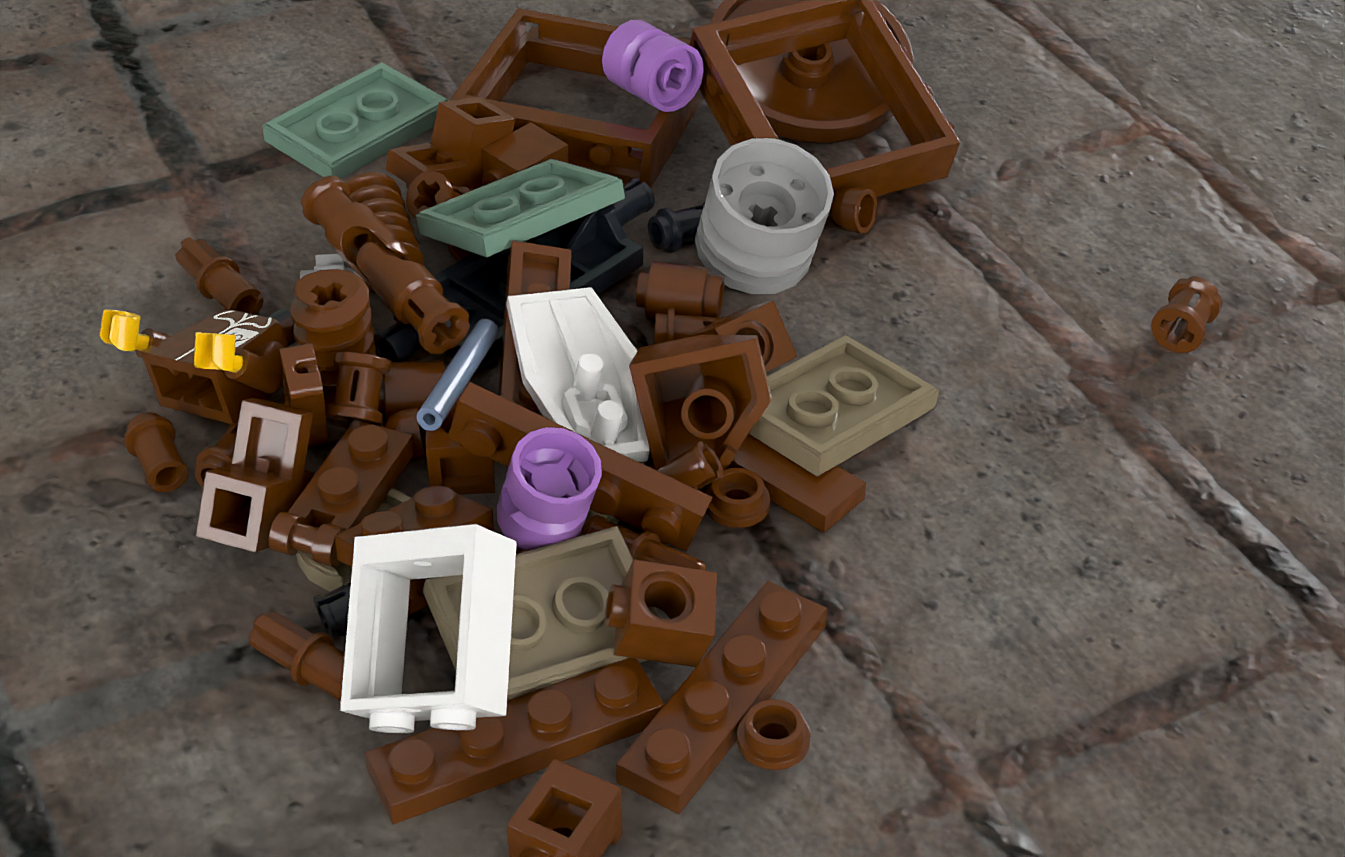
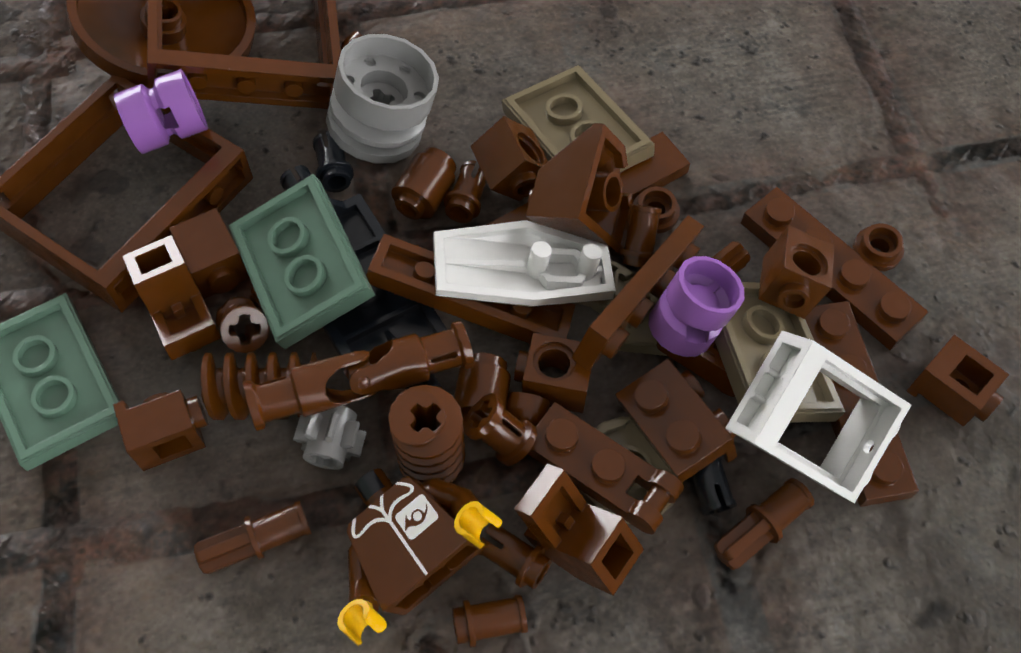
camera: 75 degrees left, 20 degrees up
reddish brown piece [279,343,328,448] -> none
sand blue piece [417,319,499,431] -> none
none -> reddish brown brick [113,389,209,471]

